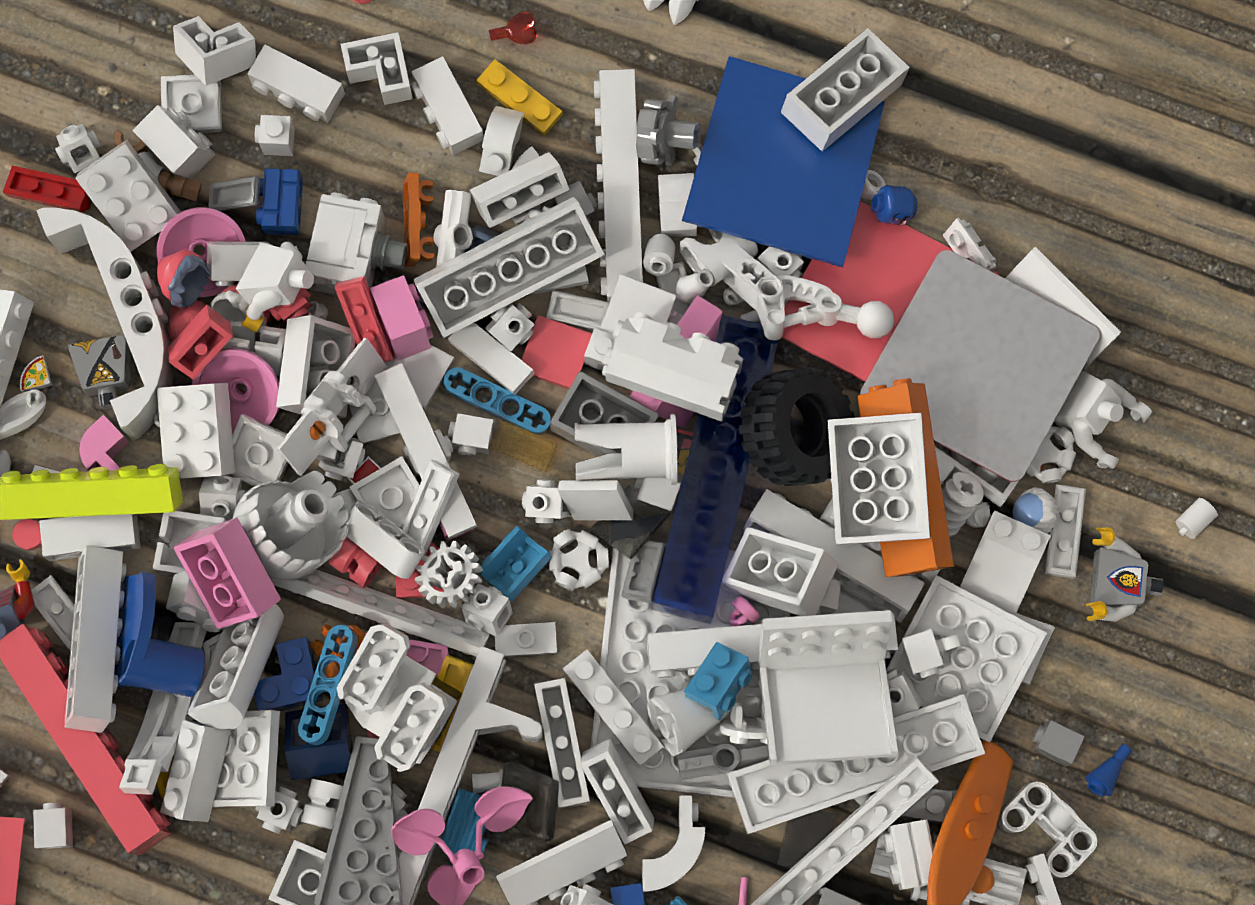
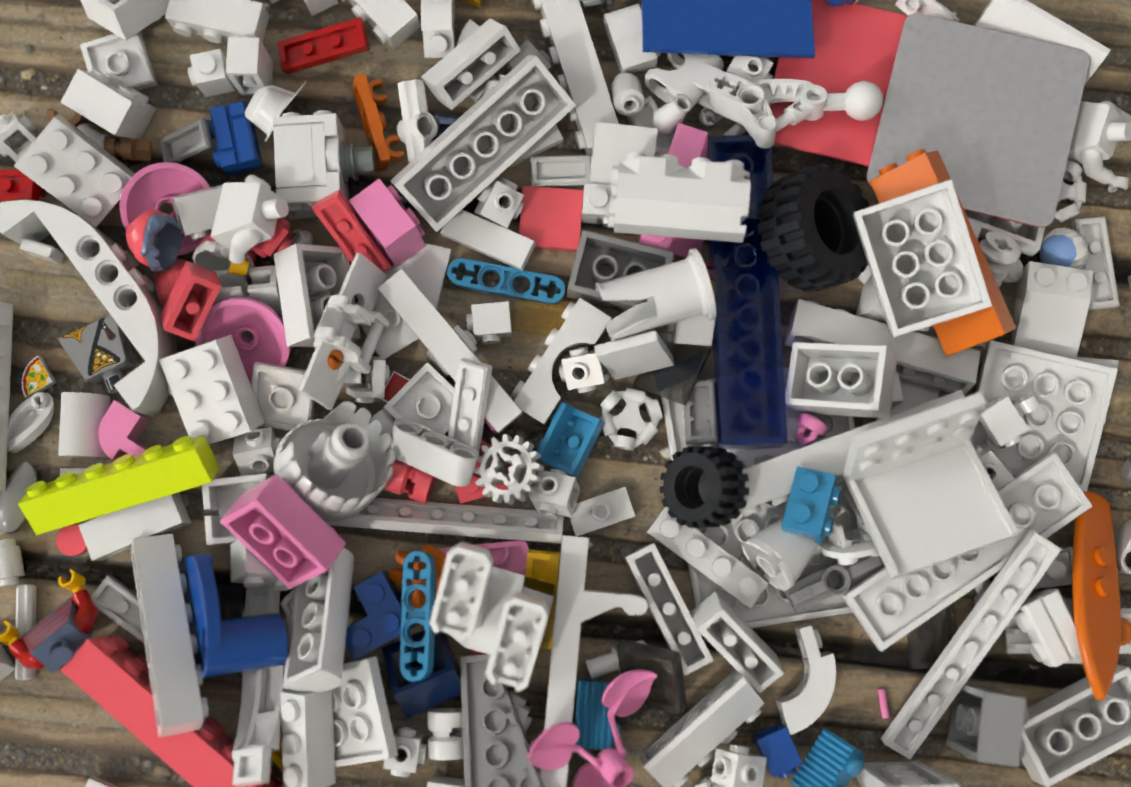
camera: 15 degrees left, 5 degrees up
none -> white tile [19,238,65,264]
none -> white brick [58,392,111,458]
none -> white brick [226,34,273,96]
none -> white piece [245,81,306,142]
none -> red hinge [277,17,370,74]
none -> white arch [511,298,611,425]
none -> black tyre [660,446,749,528]

